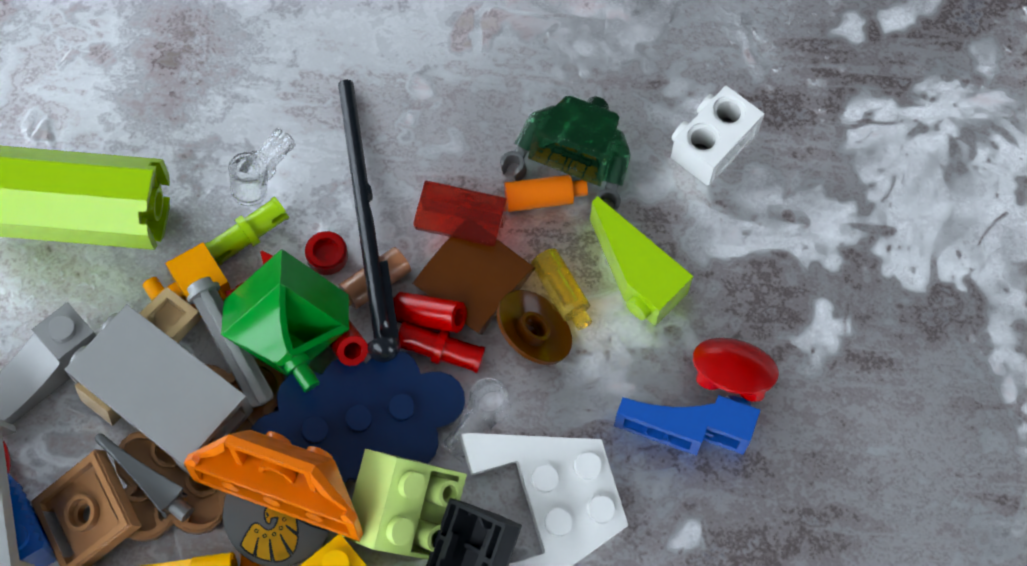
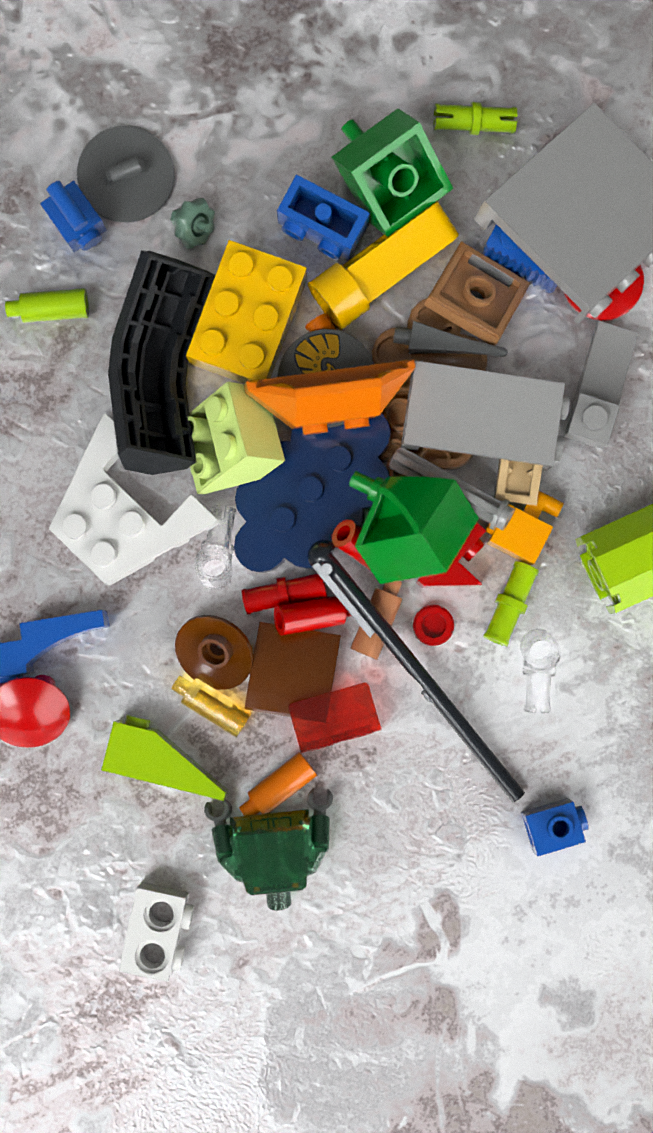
camera: 155 degrees right, 20 degrees up
none -> blue brick [521,798,589,857]

